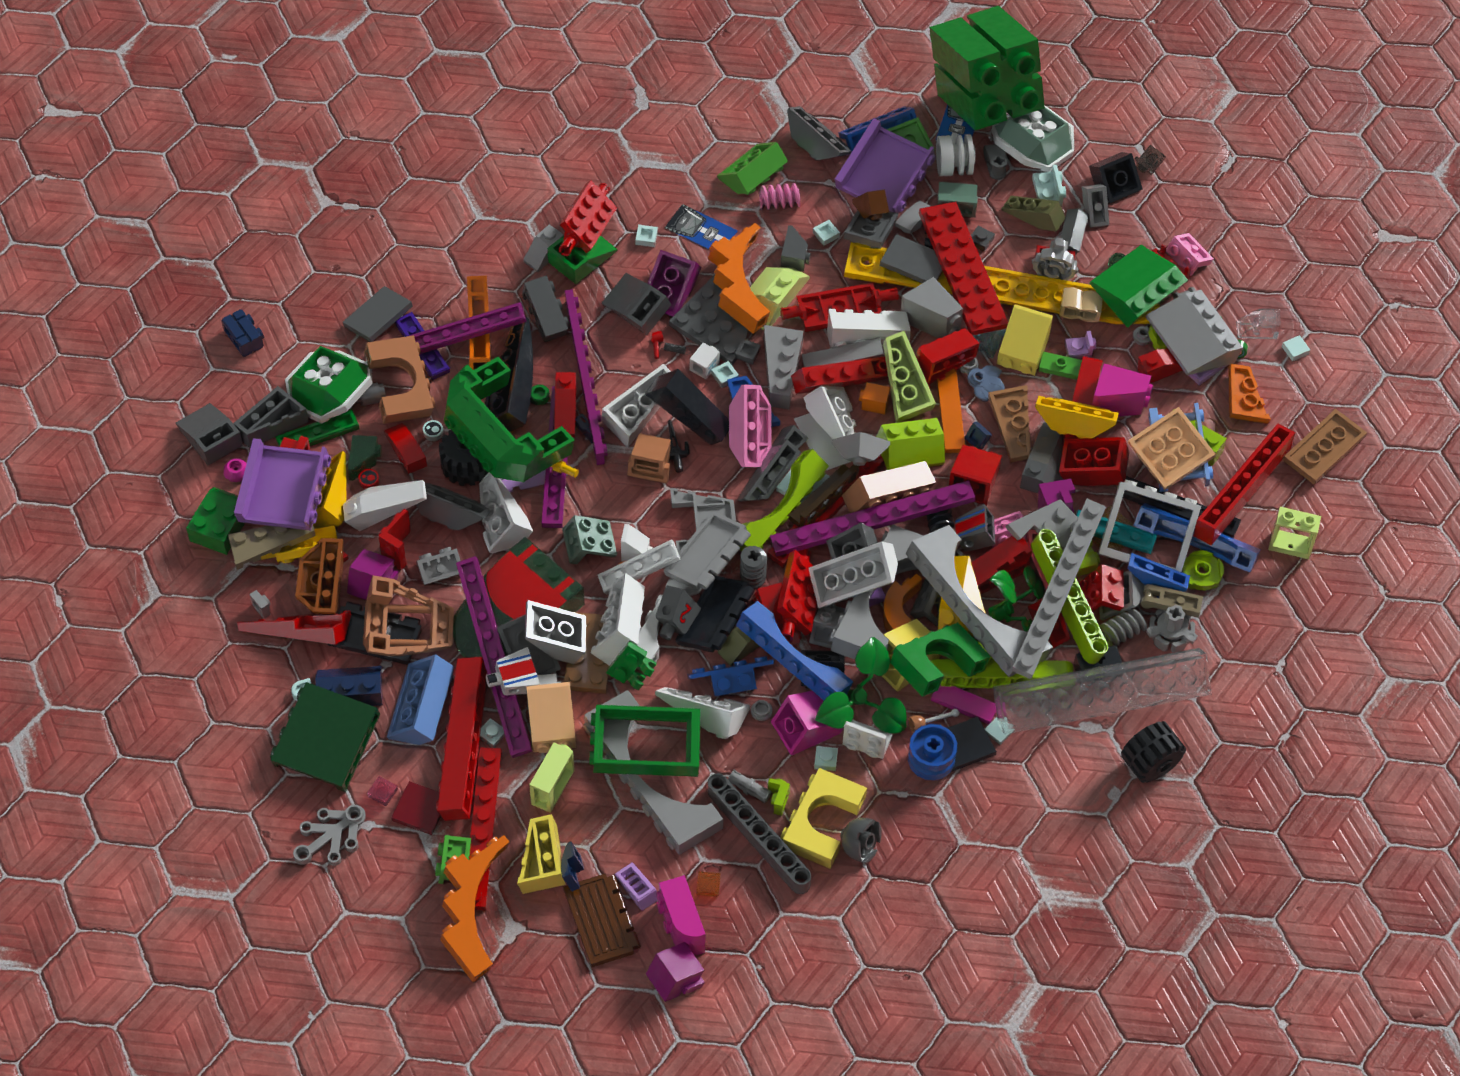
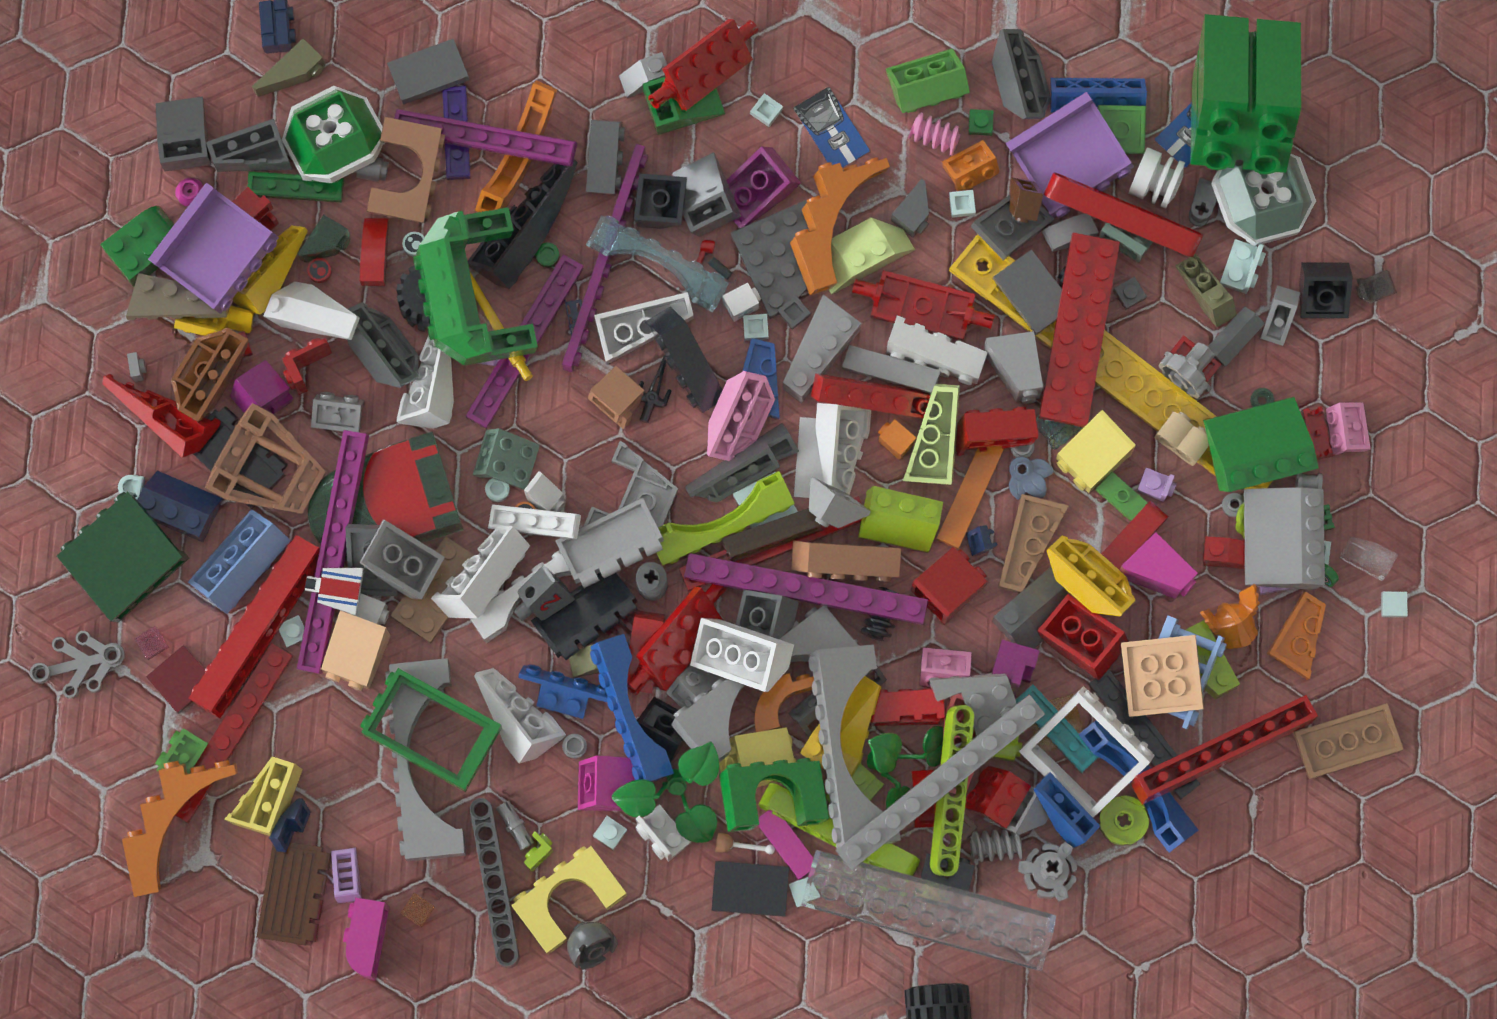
camera: 30 degrees right, 20 degrees up
yellowish green window [529,742,574,813] -> none
red slope [554,372,577,437] -> none
green plate [606,641,657,690] -> none
magenta plate [646,942,705,1002] -> none
blue wheel [908,724,957,780] -> none
dark grey torso [955,504,996,552] -> none
dark tan plate [1141,584,1203,618] -> none
yellowish green window [1268,507,1321,559] -> none
none -> olive slope [252,39,325,97]
none -> light aqua tile [485,478,510,502]
none -> clear light blue arch [586,215,729,312]
none -> black slope [634,173,687,229]
none -> orange bracket [942,140,1000,191]
none -> green plate [968,109,994,136]
none -> red beam [1043,172,1203,257]
none -> orange helmet [1200,584,1260,649]

